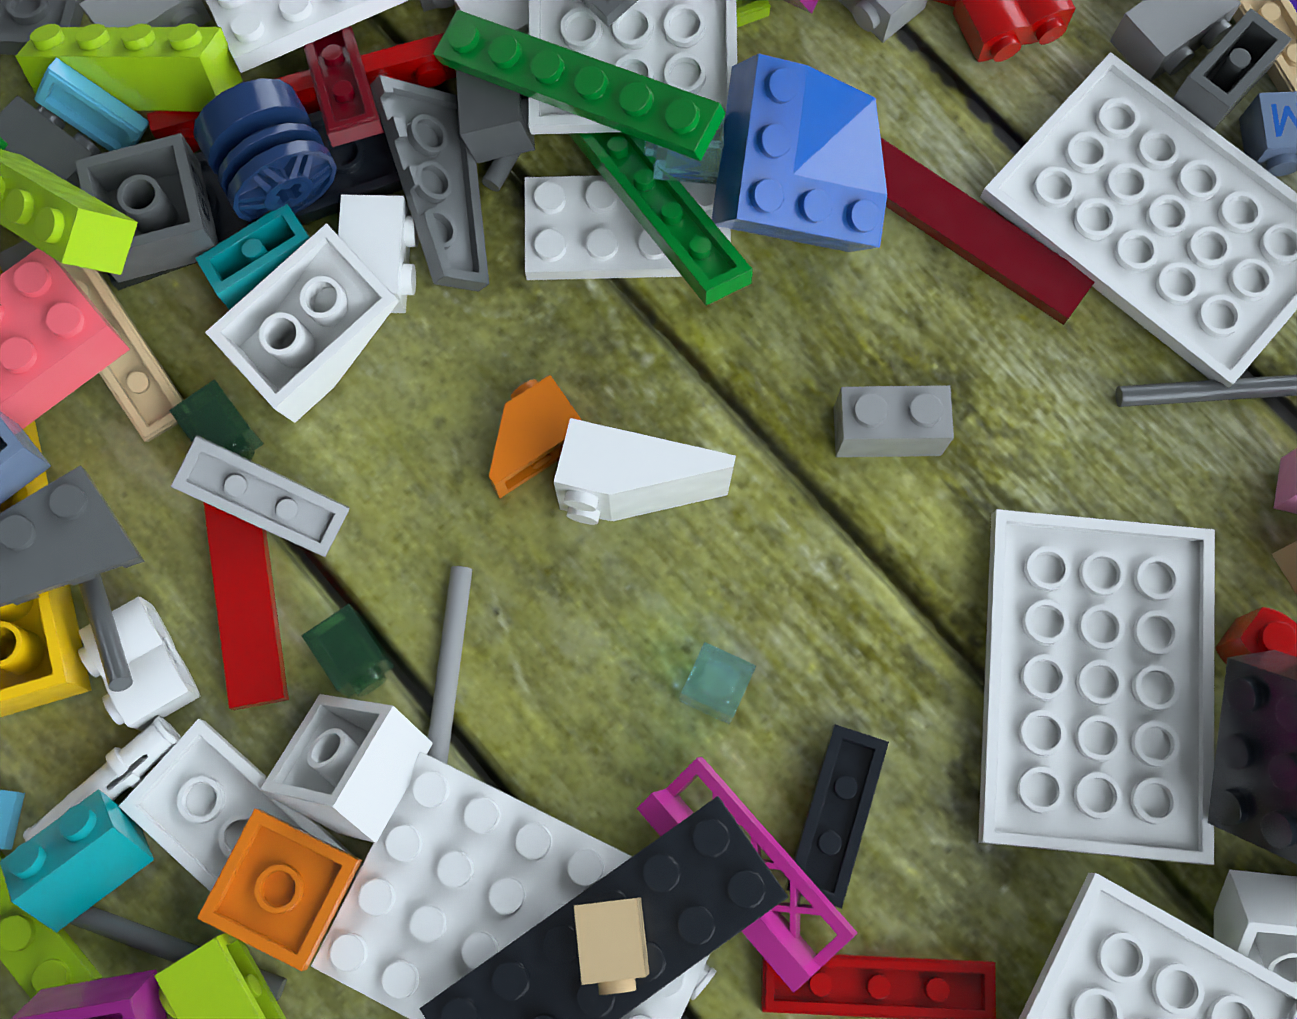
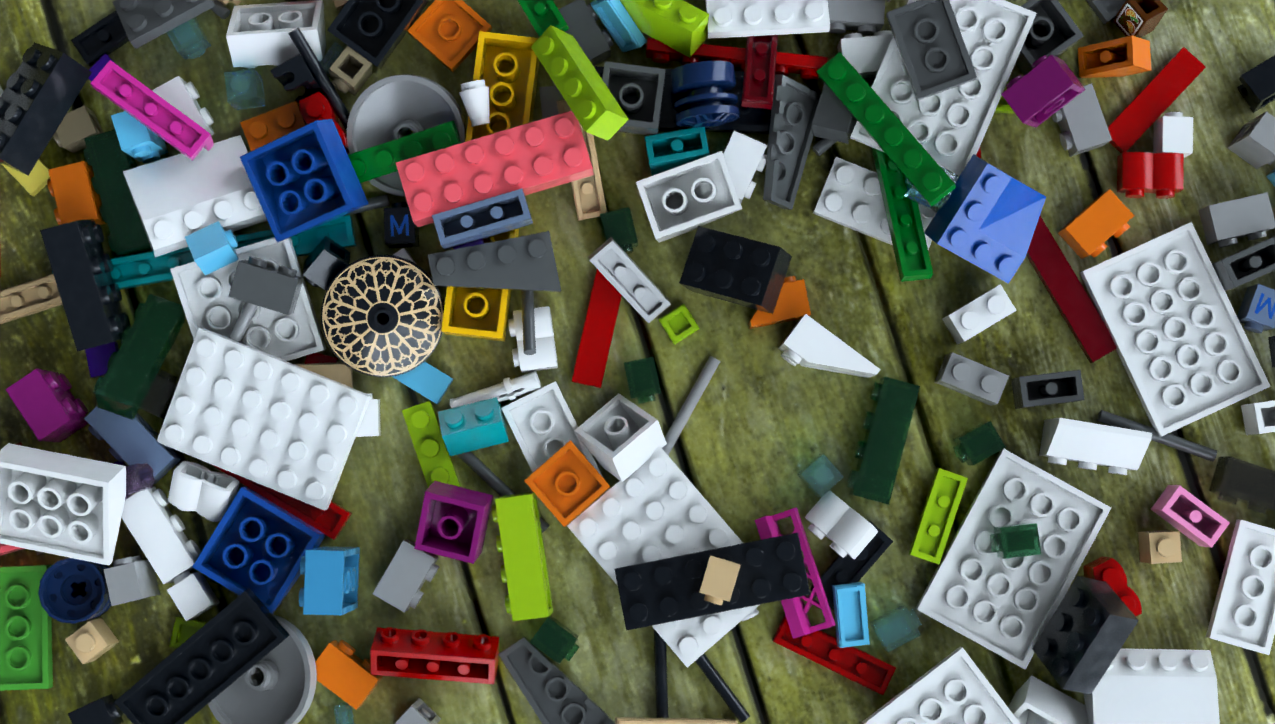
camera: 25 degrees right, 10 degrees up
none -> lime tile [658,303,700,345]
none -> black brick [679,226,792,314]
none -> white brick [805,490,878,560]
none -> medium azure tile [832,582,870,648]
none -> clear green brick [847,377,920,505]
none -> clear light blue brick [870,605,921,652]
none -> lime plate [909,468,968,565]
none -> white brick [942,284,1016,345]
none -> clear green brick [953,421,1006,466]
none -> clear green brick [990,522,1041,559]
none -> dark grey brick [1011,370,1085,409]
none -> white slope [1039,418,1152,475]
none -> orange piece [1058,189,1134,259]

